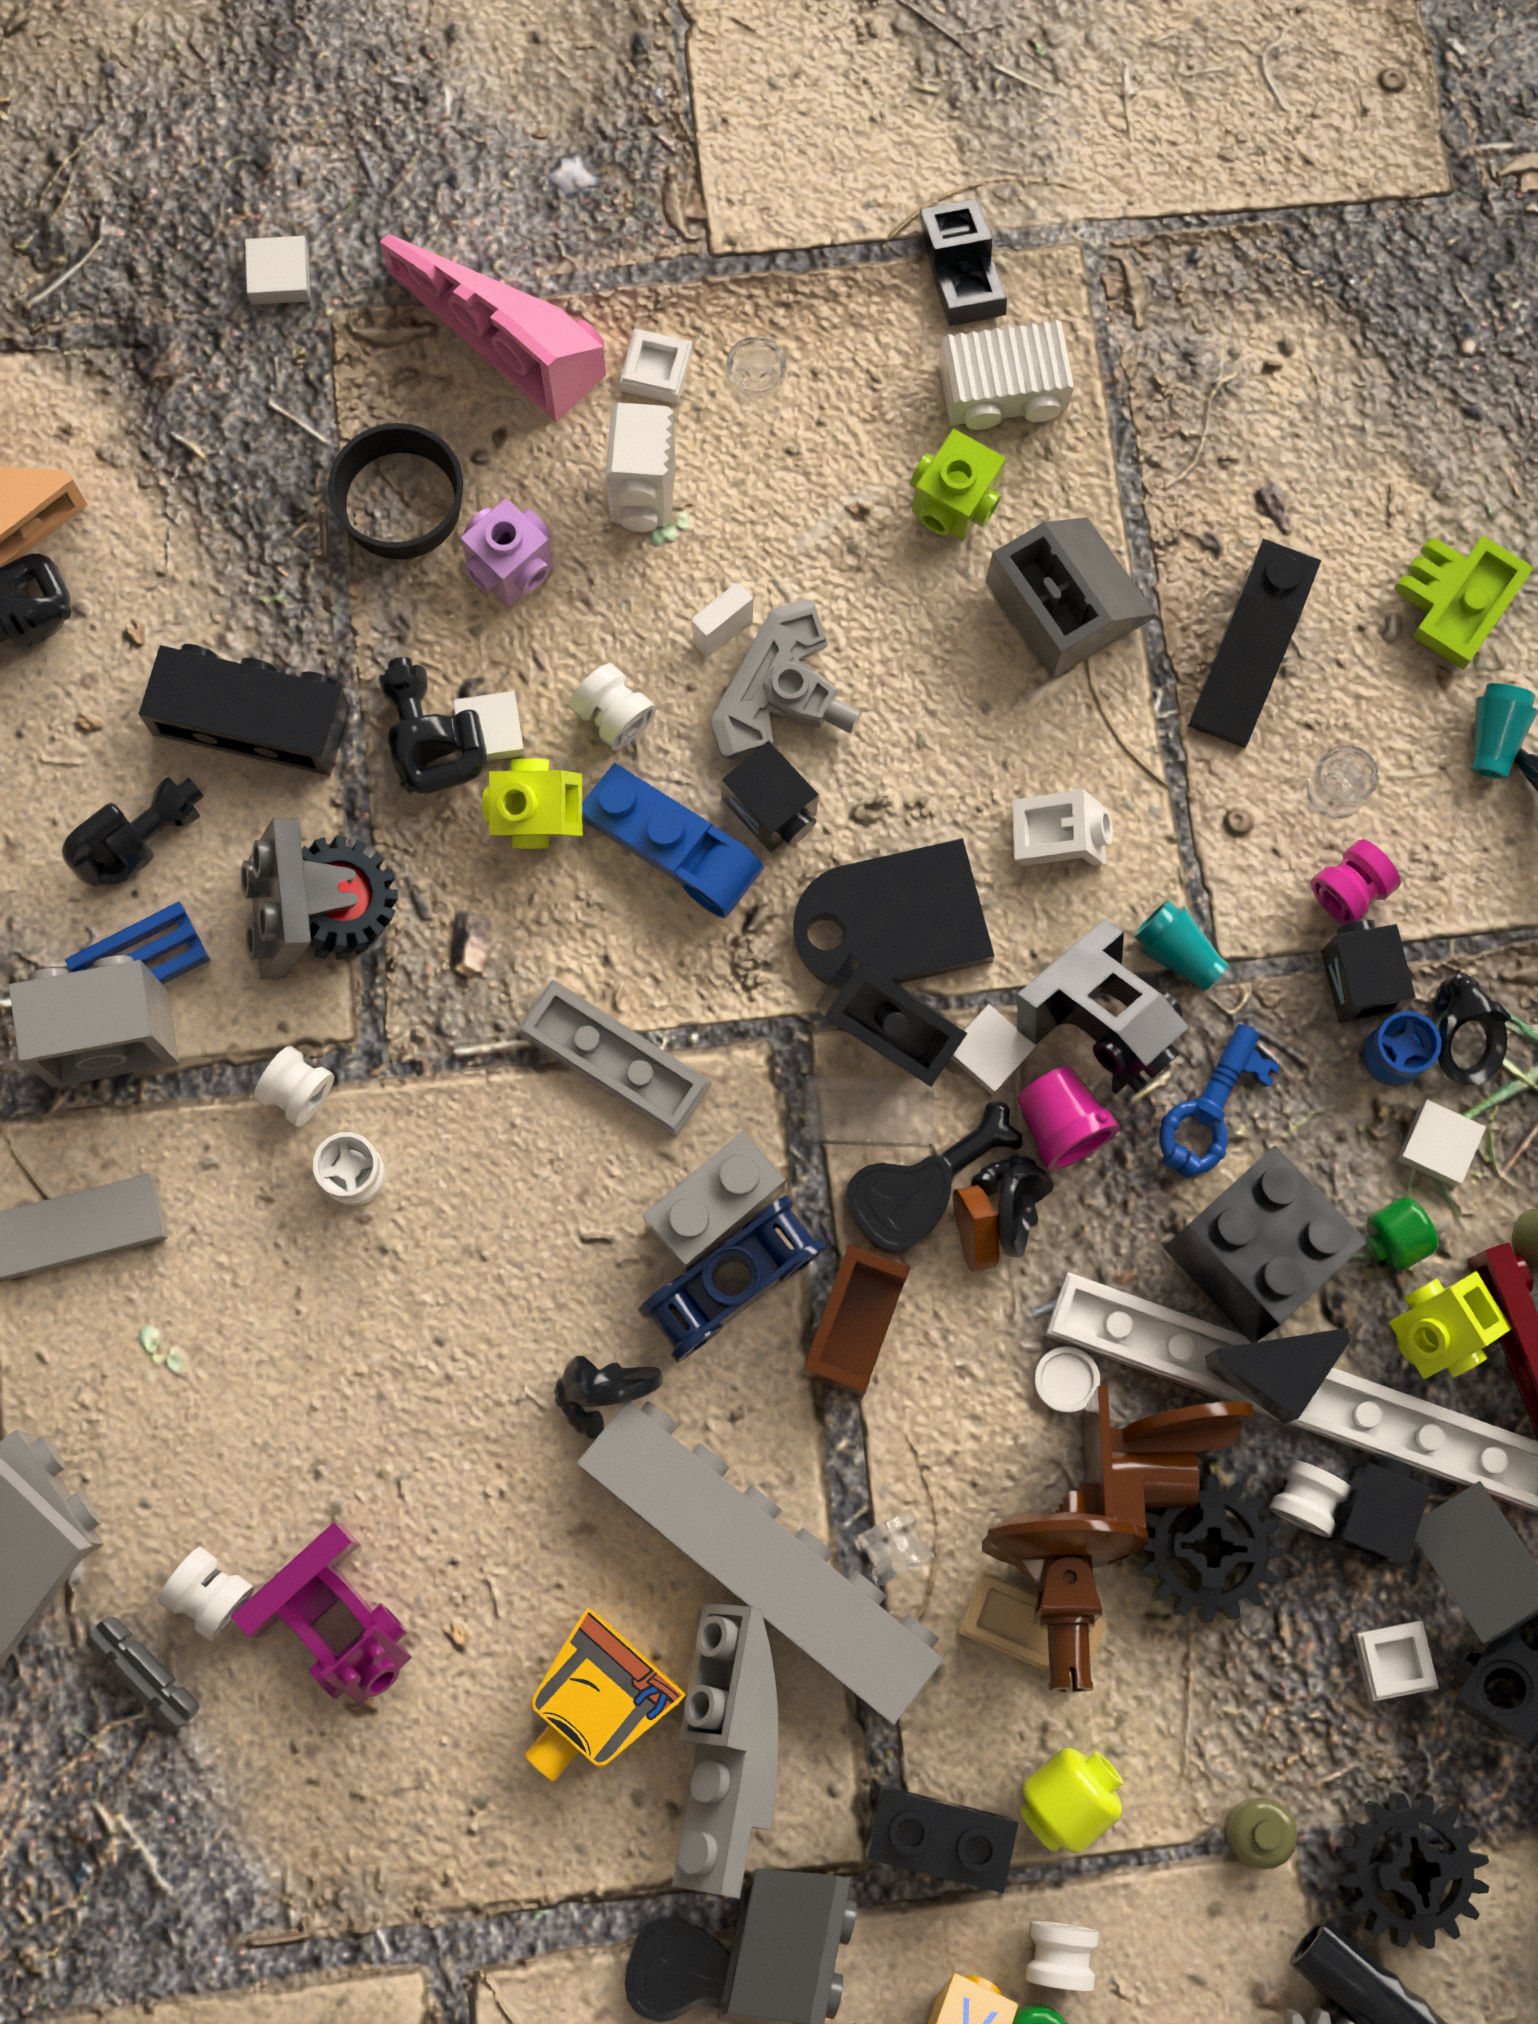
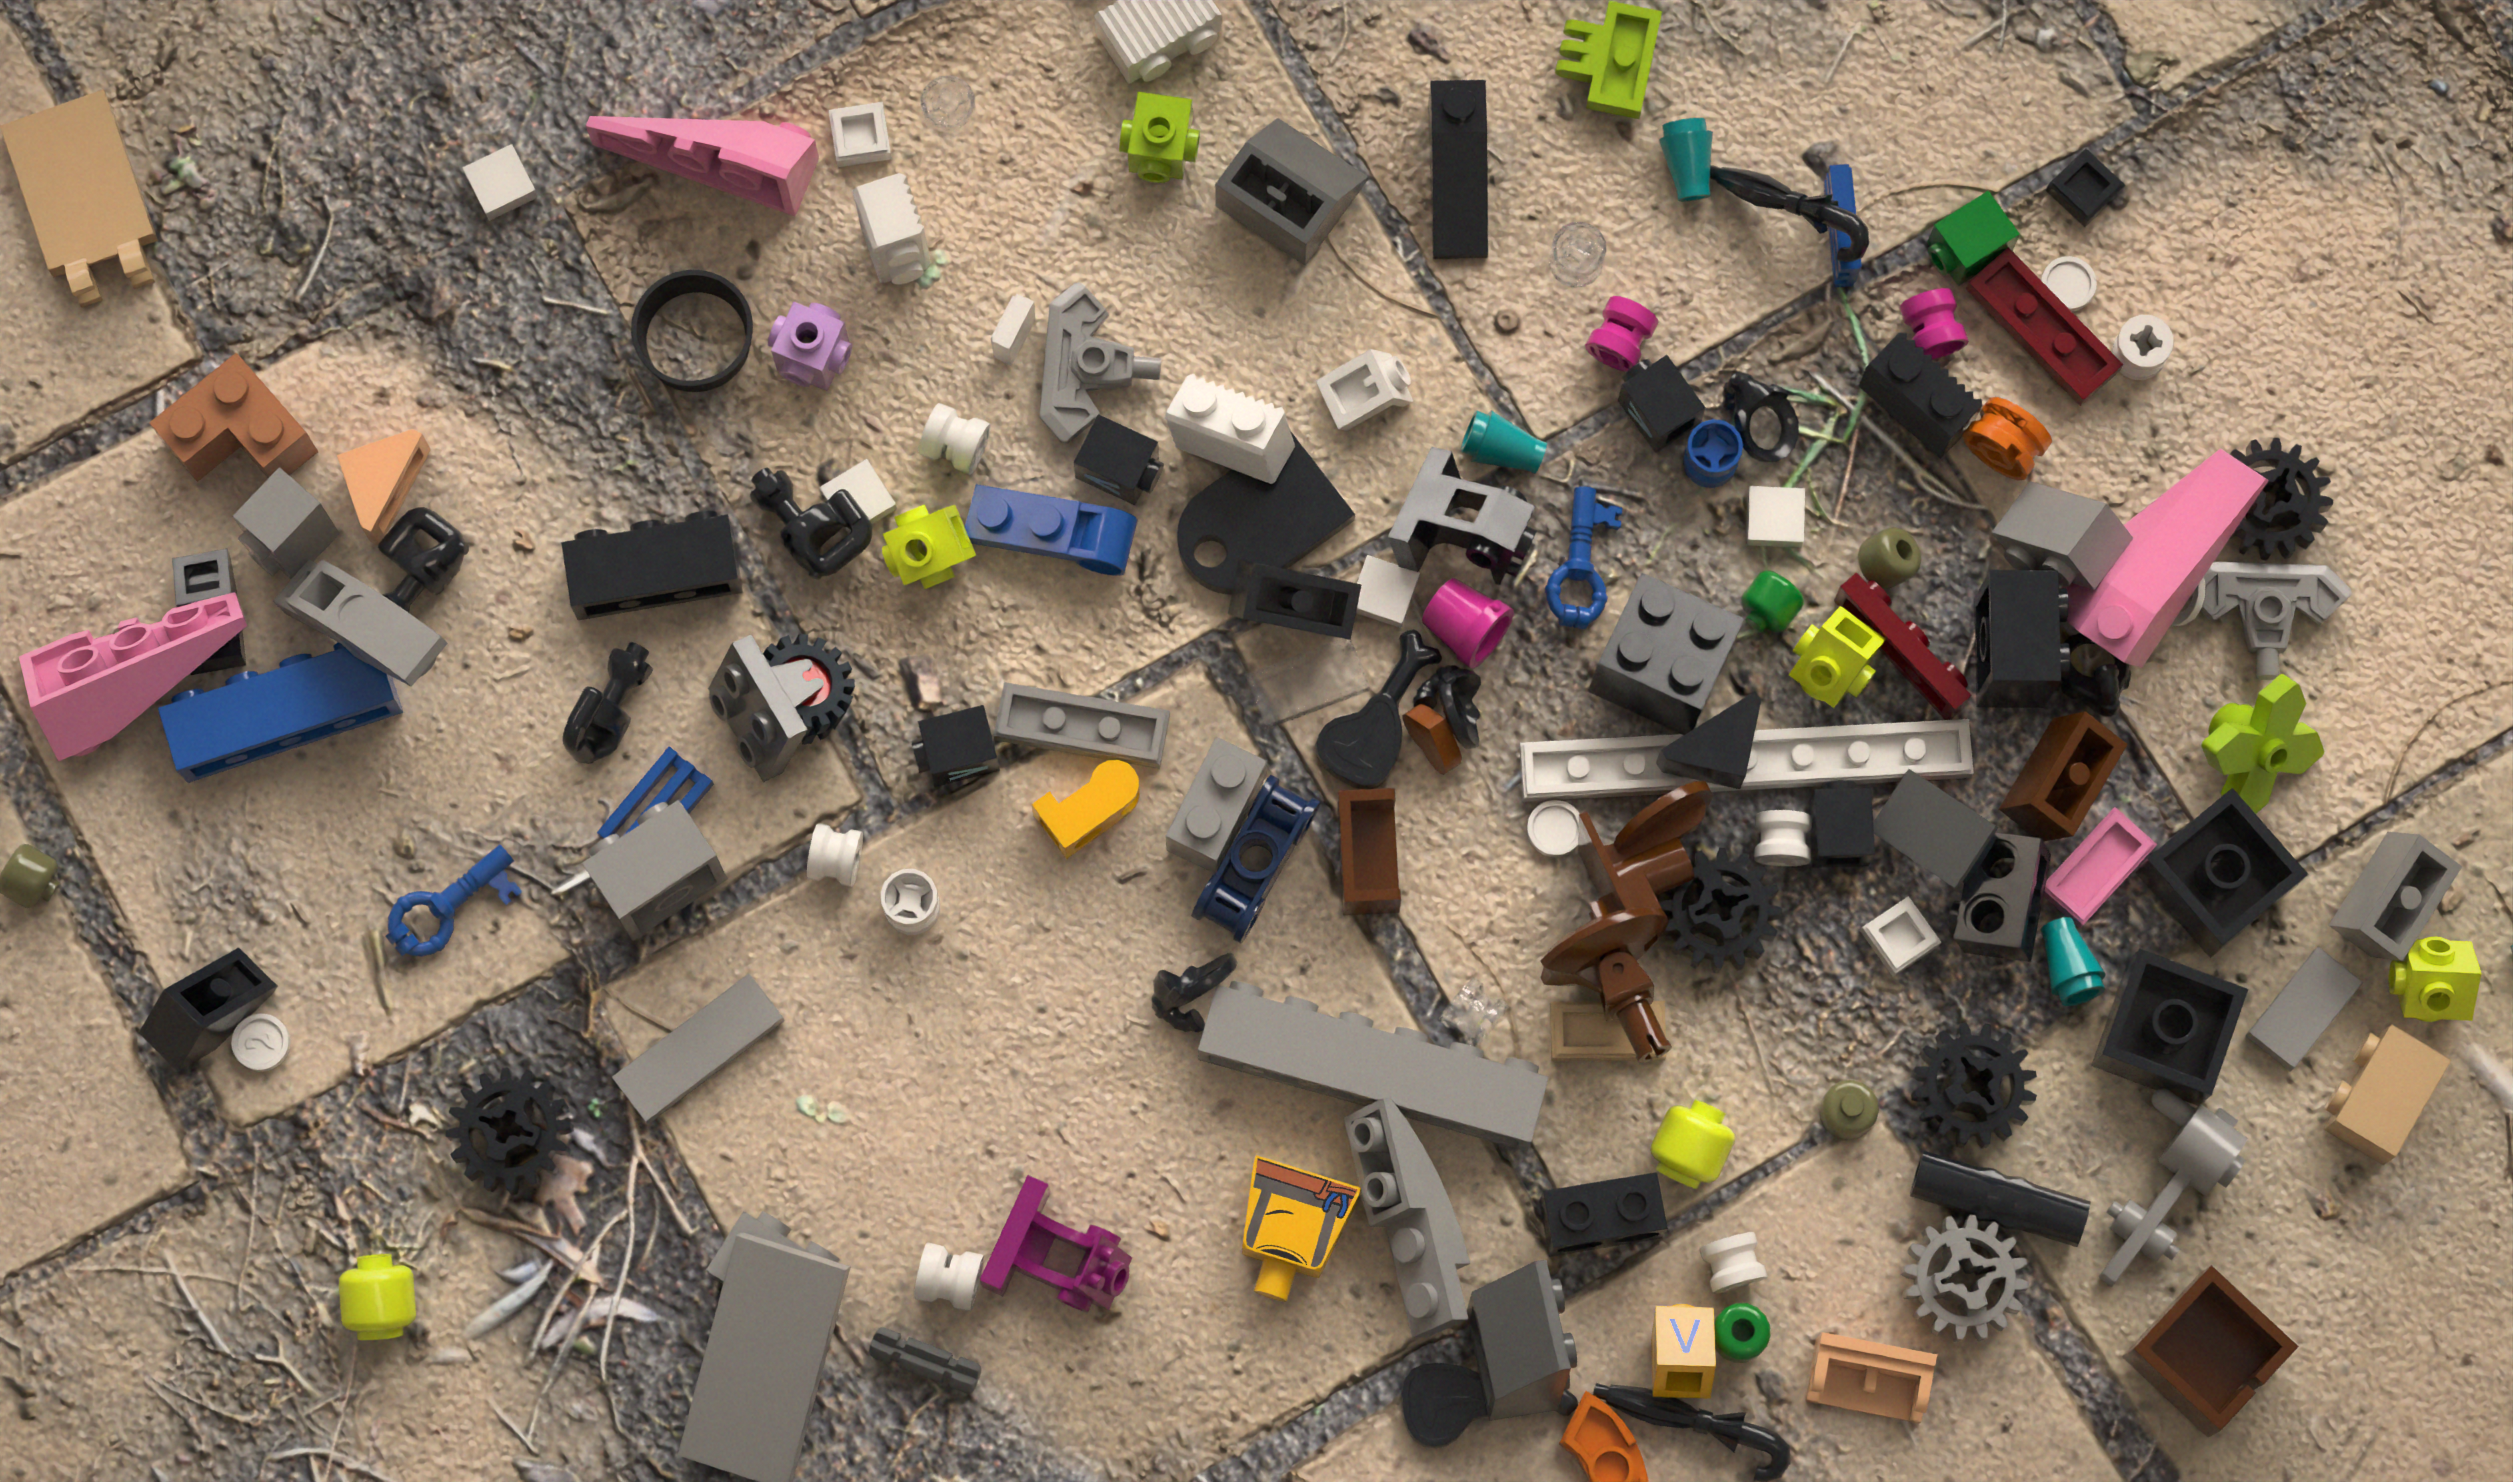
camera: 20 degrees left, 0 degrees up
none -> black brick [911,705,1000,787]
none -> yellow leg [1031,760,1140,859]
none -> white brick [1165,374,1295,484]

